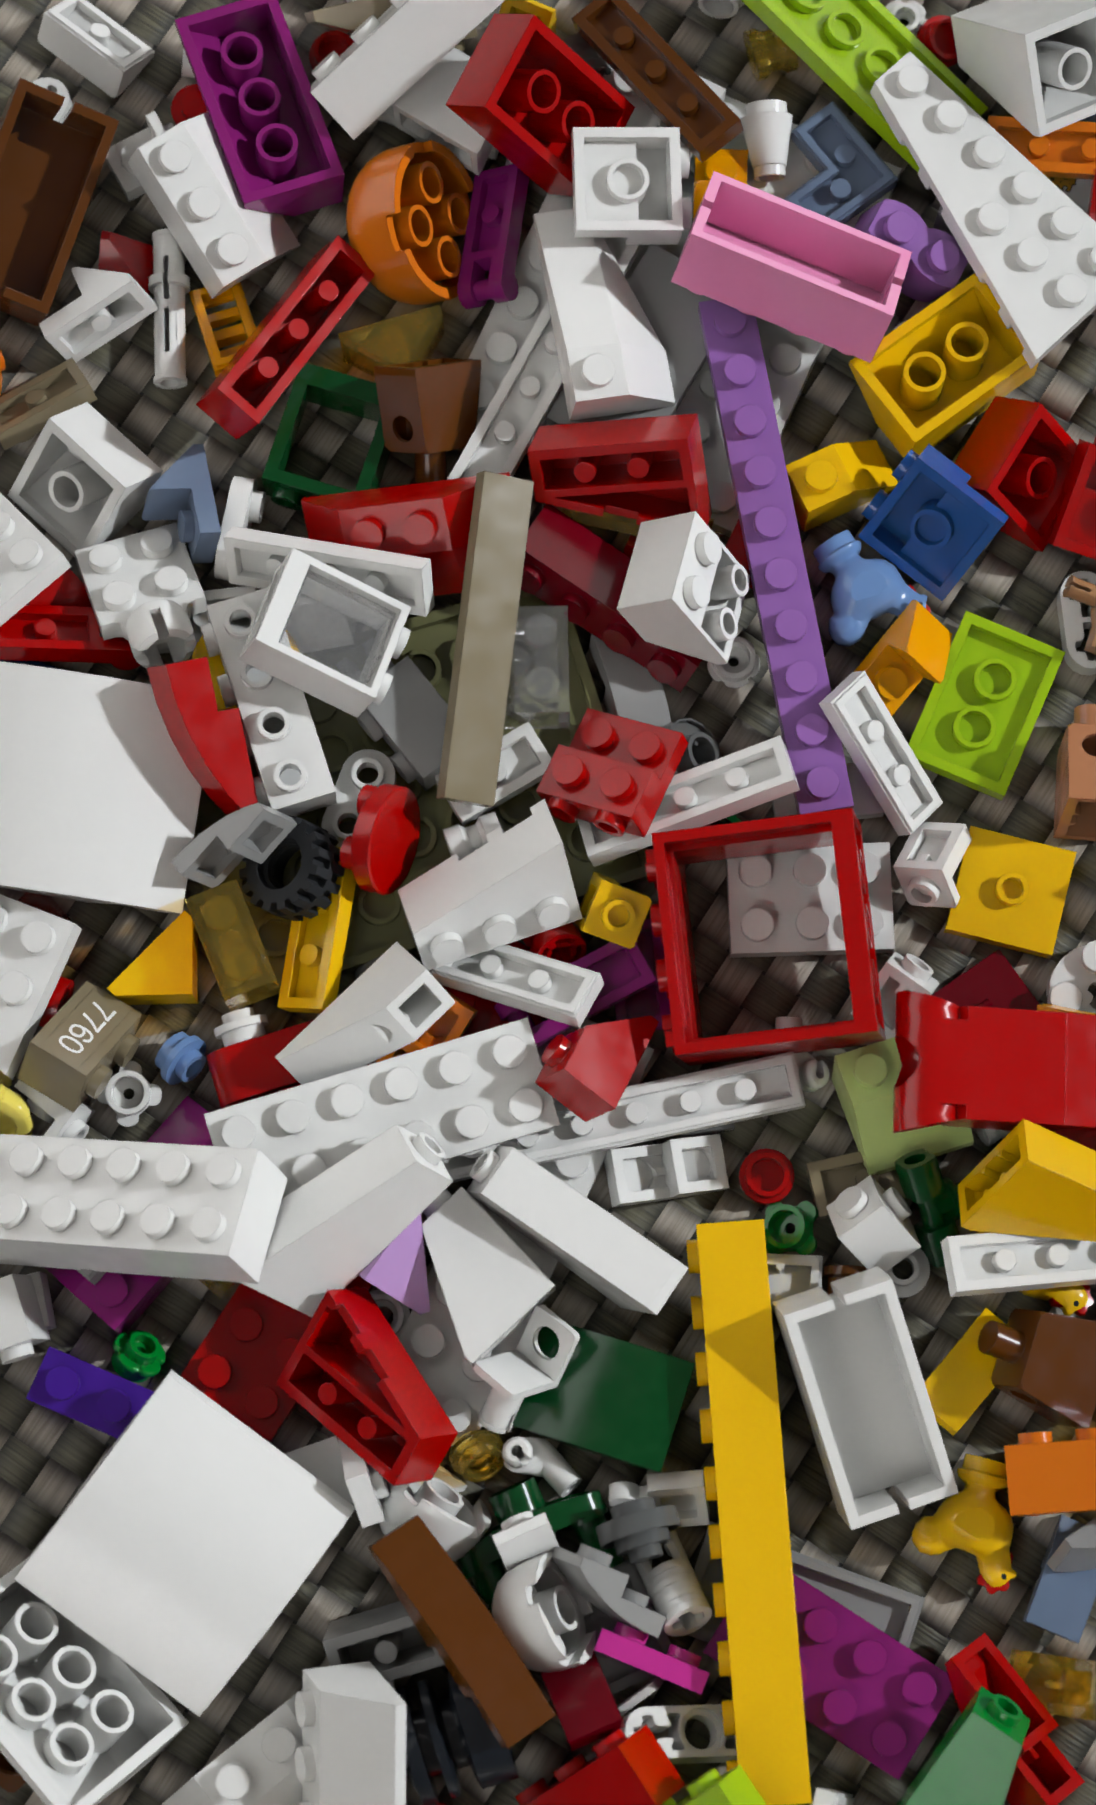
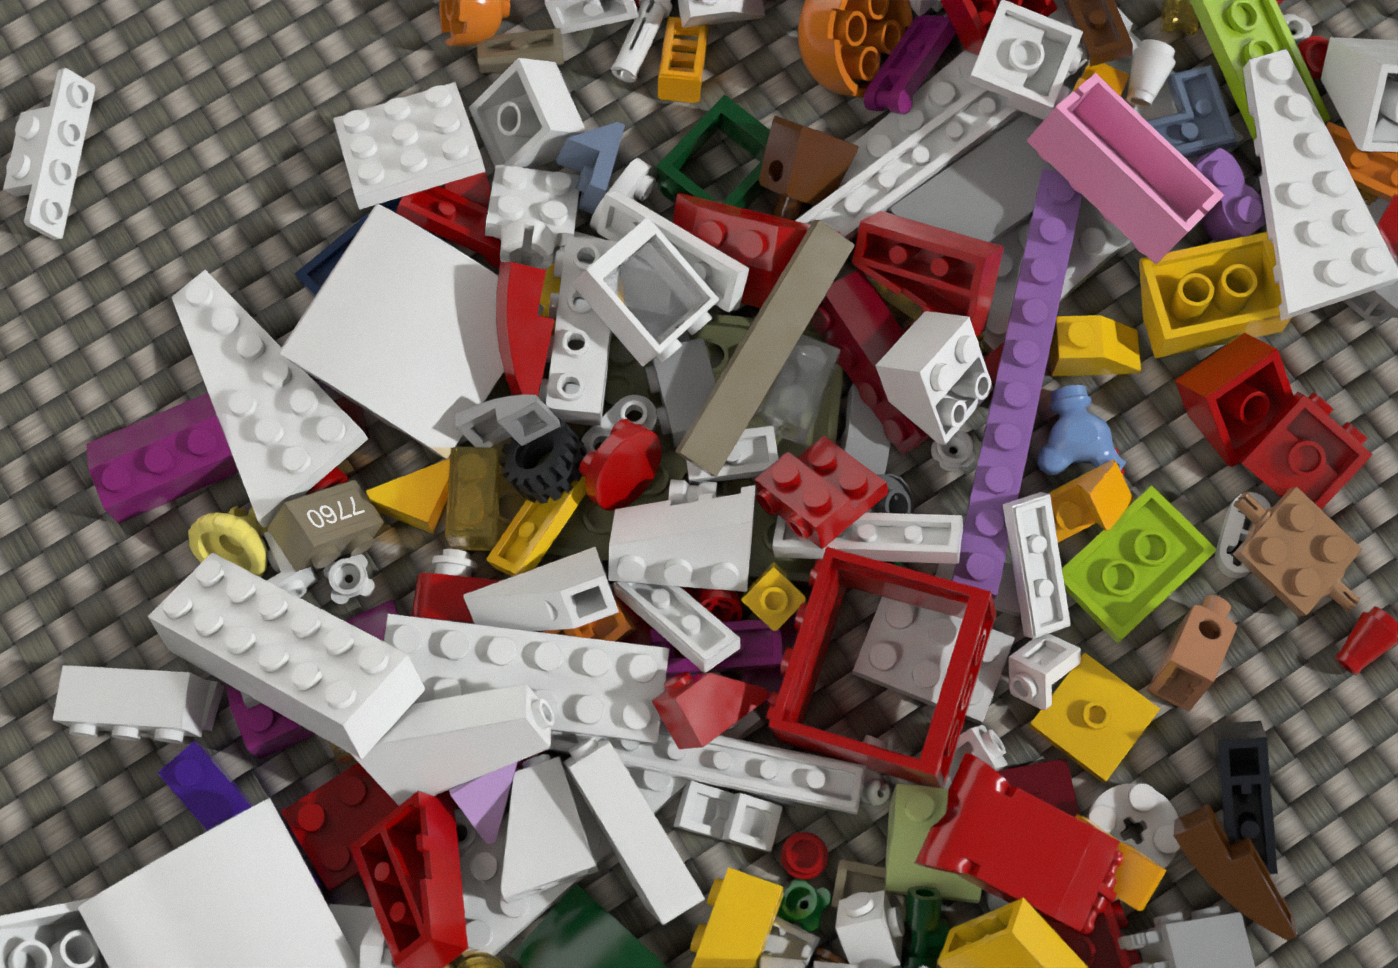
camera: 25 degrees right, 5 degrees down
green plate [111,1330,166,1383] -> none
medium blue plate [155,1032,206,1085] -> none
red brick [196,235,375,440] -> none
clear yellow slope [338,304,444,378] -> none
white bracket [473,1305,580,1434] -> none
white wedge [533,209,675,421] -> none
blue plate [858,444,1009,601] -> none

